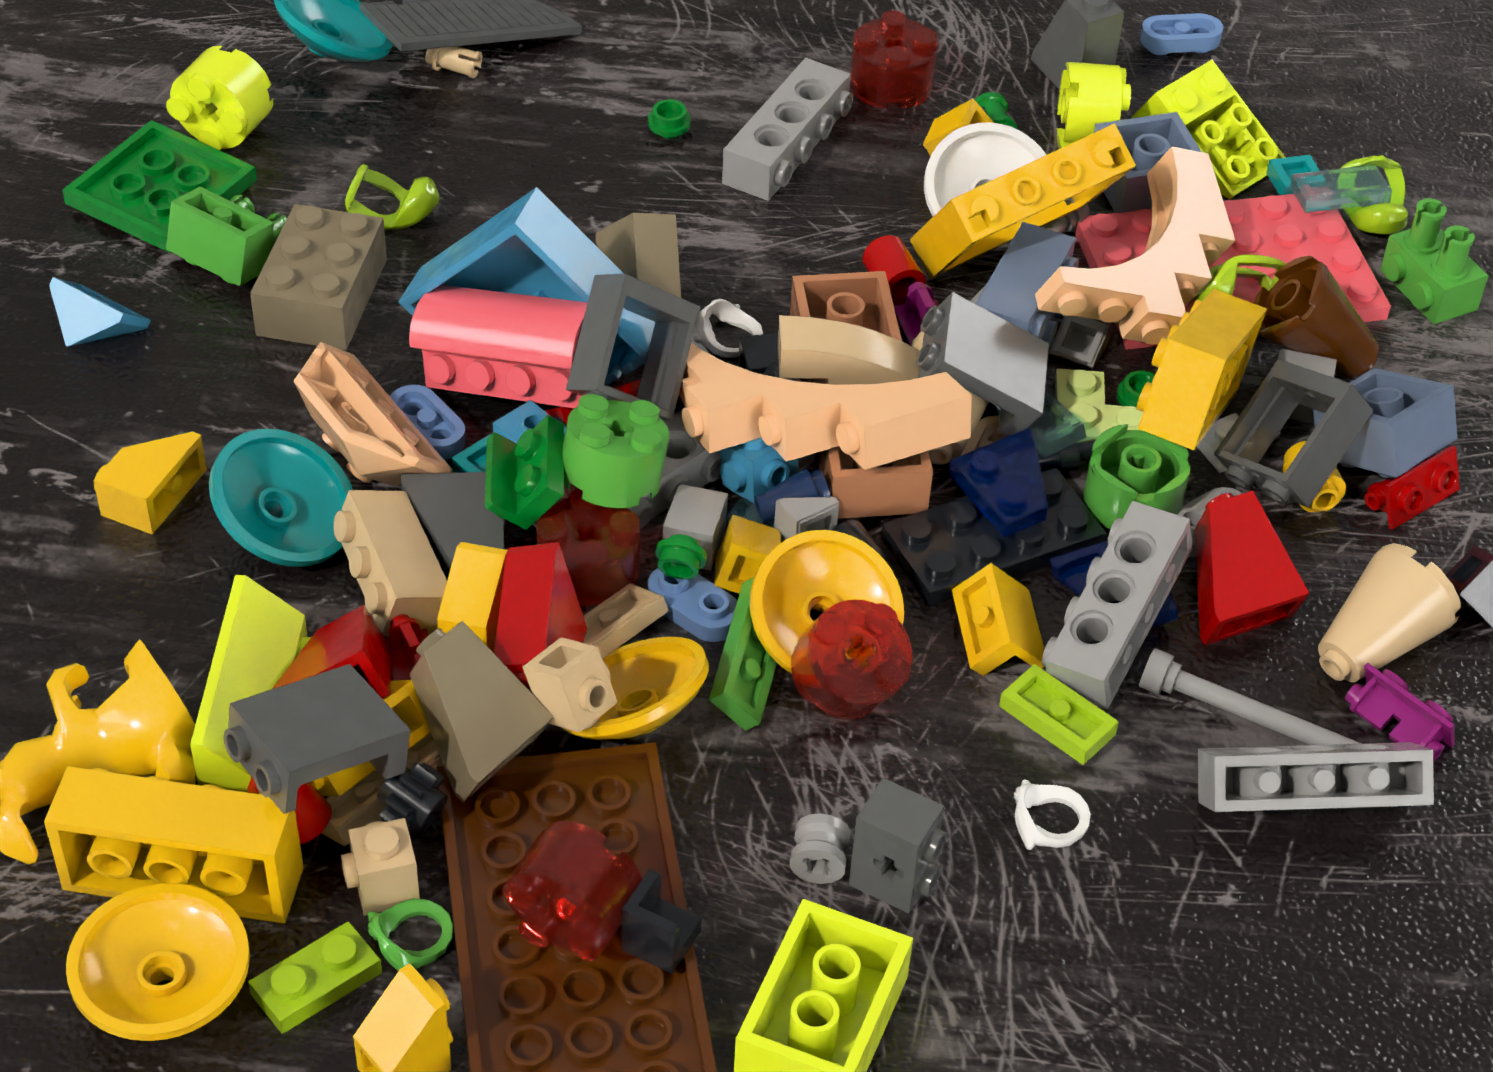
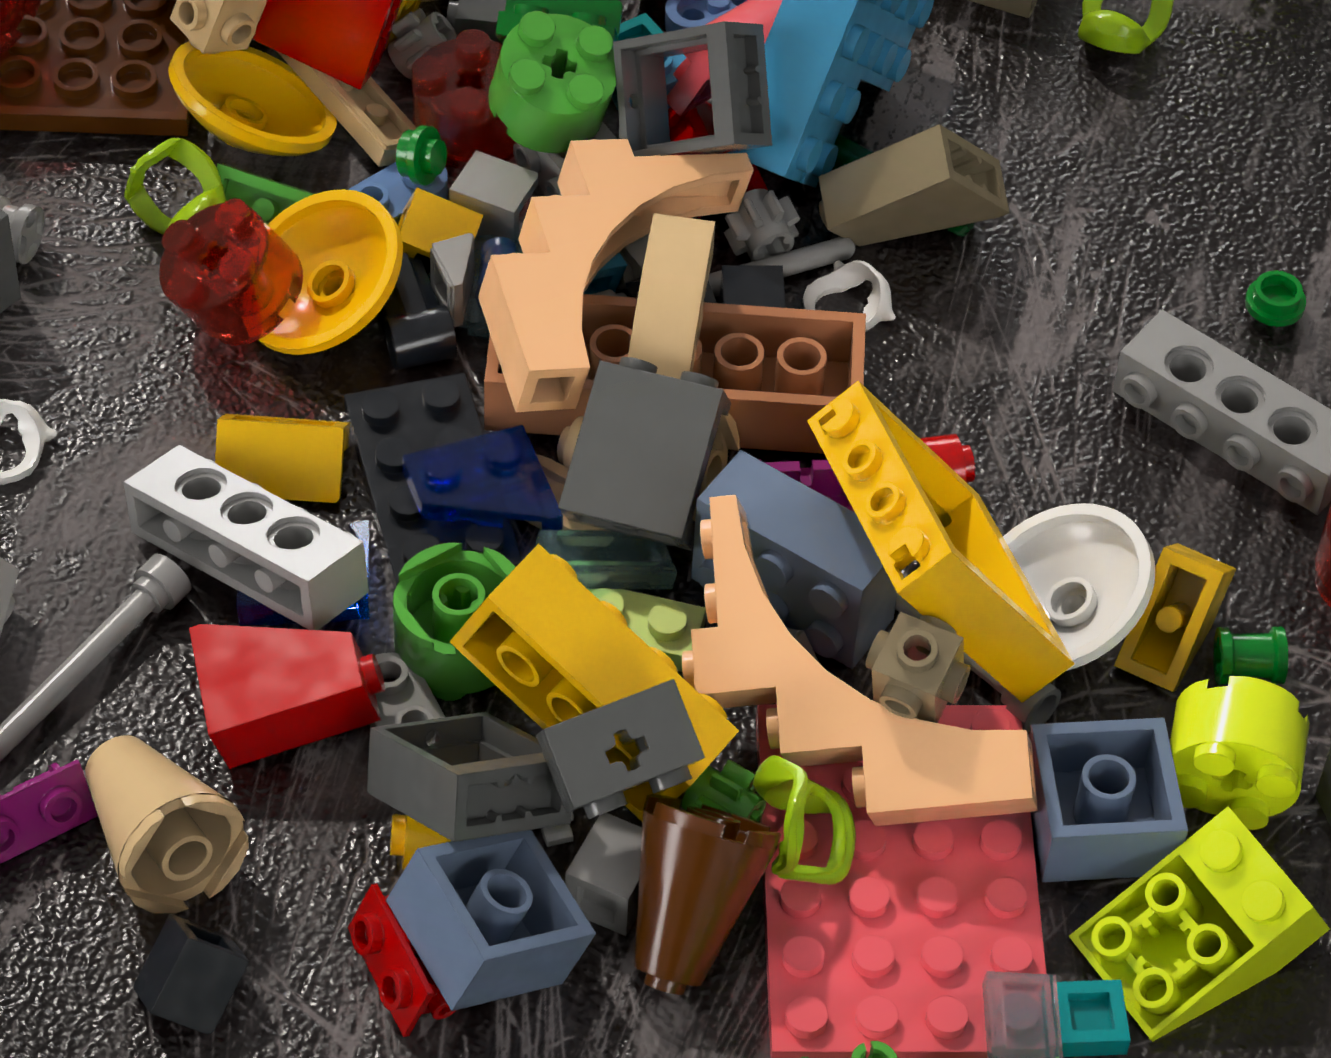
camera: 100 degrees right, 5 degrees up
lime plate [999,664,1119,765] -> none
none -> lime piece [124,138,227,257]
none -> dark grey brick [536,679,705,819]
none -> dark tan brick [865,611,971,723]

